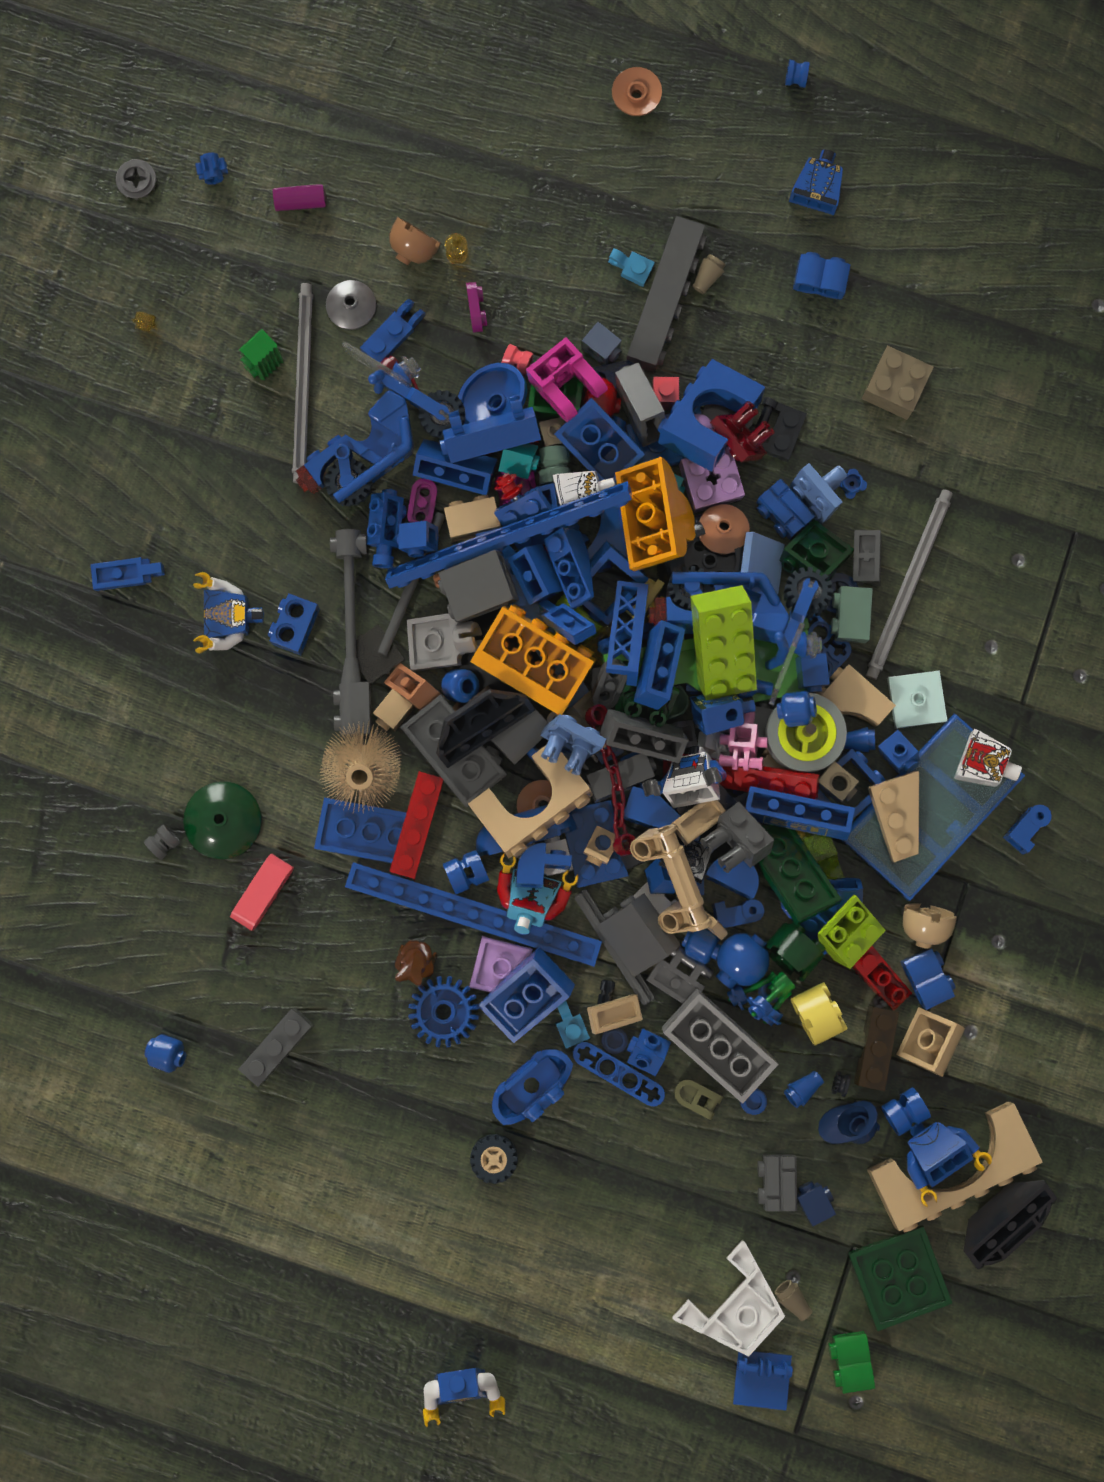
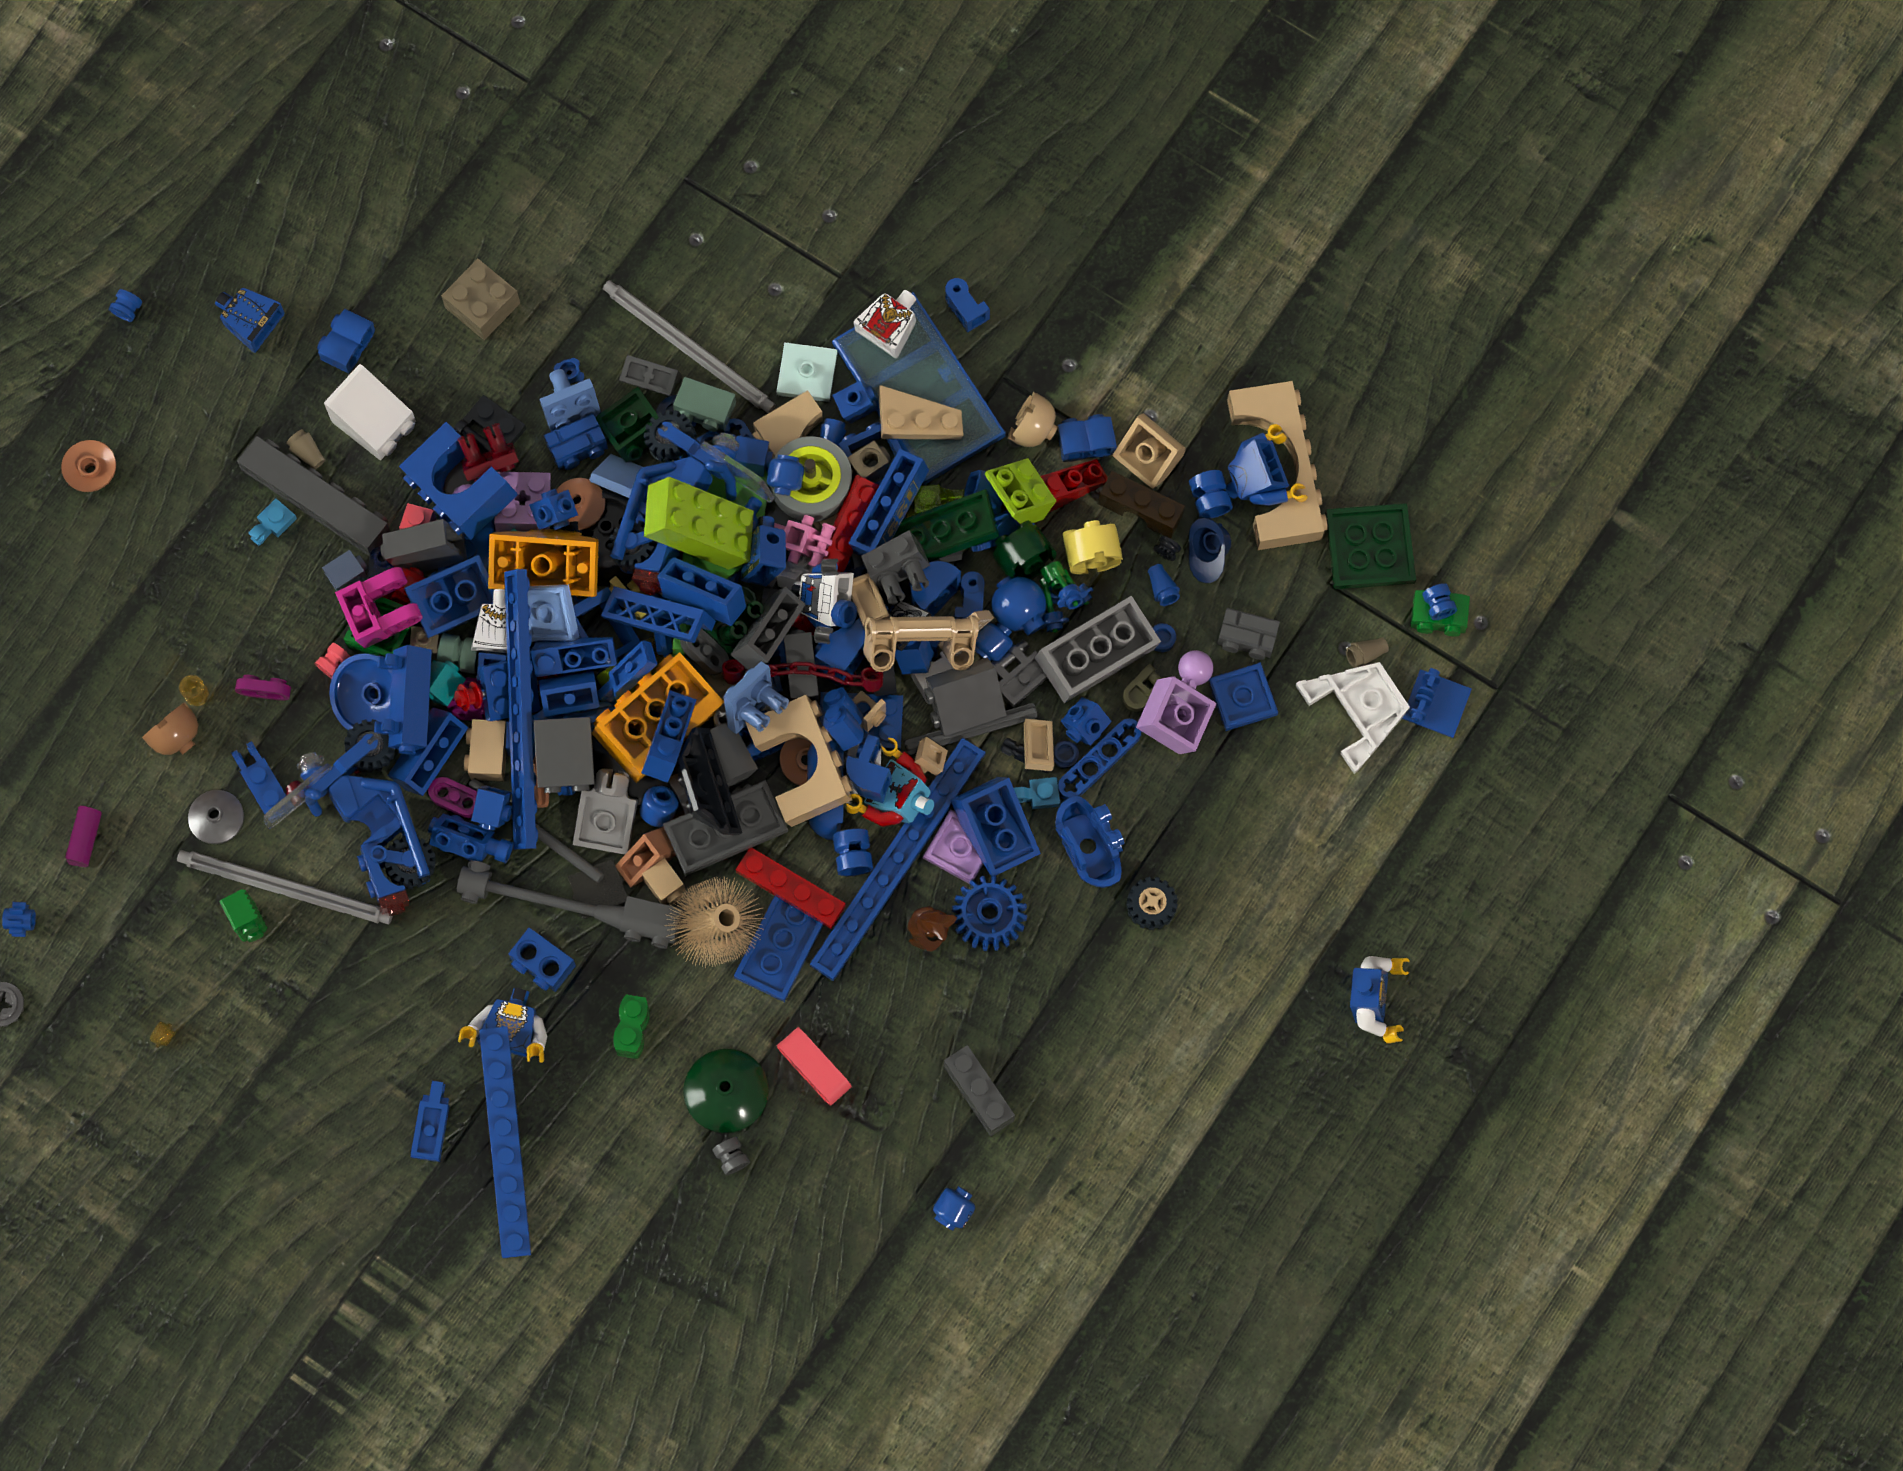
camera: 75 degrees left, 10 degrees down
dark blue brick [797,1181,836,1227] -> none
black wedge [963,1180,1057,1269] -> none
none -> white slope [324,364,416,461]
none -> blue plate [479,1026,532,1258]
none -> light blue tile [528,584,579,642]
none -> blue brick [529,489,578,530]
none -> green brick [613,994,650,1059]
none -> blue slope [641,690,697,783]
none -> blue brick [822,687,864,751]
none -> blue tile [831,599,857,628]
none -> tan tile [915,737,948,776]
none -> lavender brick [1136,650,1216,754]
none -> blue plate [1208,663,1278,731]
none -> blue wheel [1422,584,1457,620]

